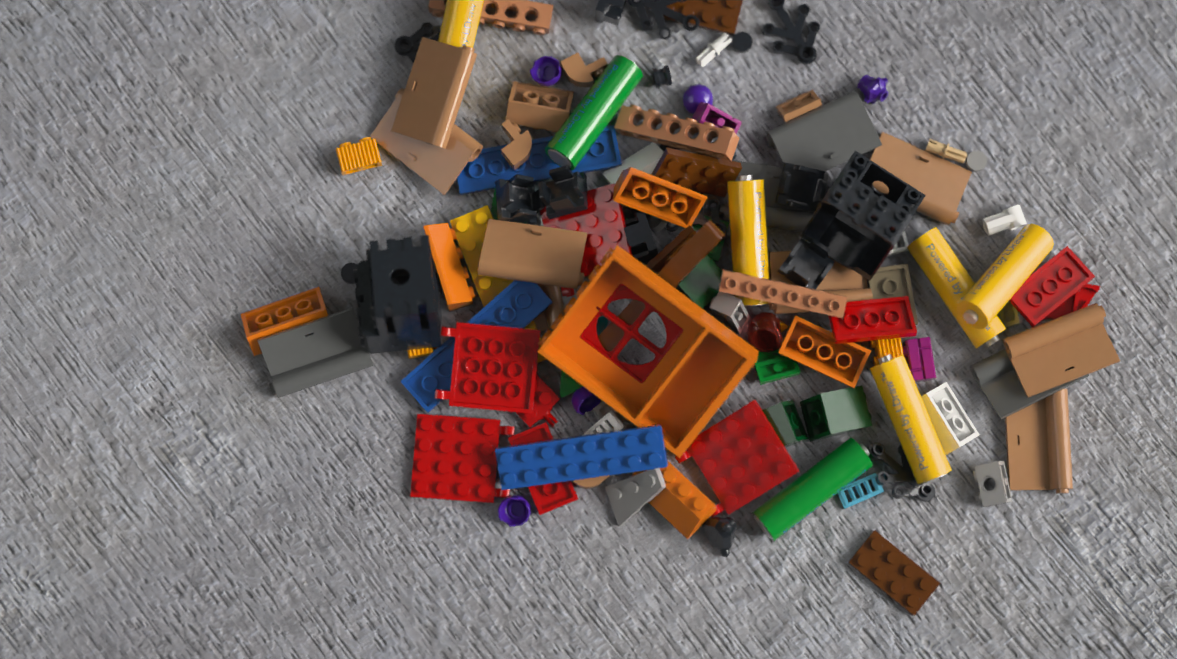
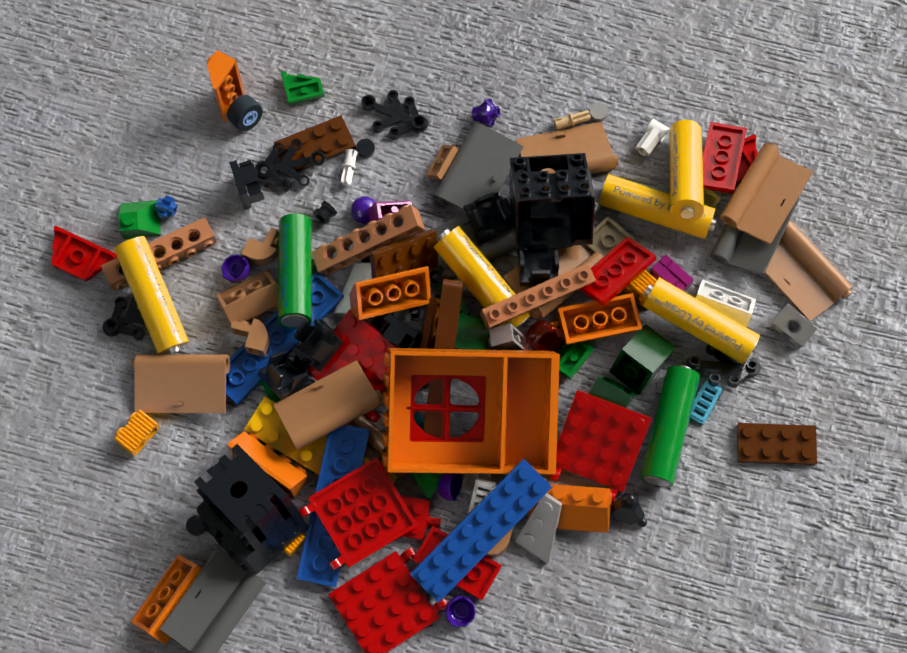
camera: 30 degrees left, 10 degrees down
medium nougat door [391,37,477,149] -> none

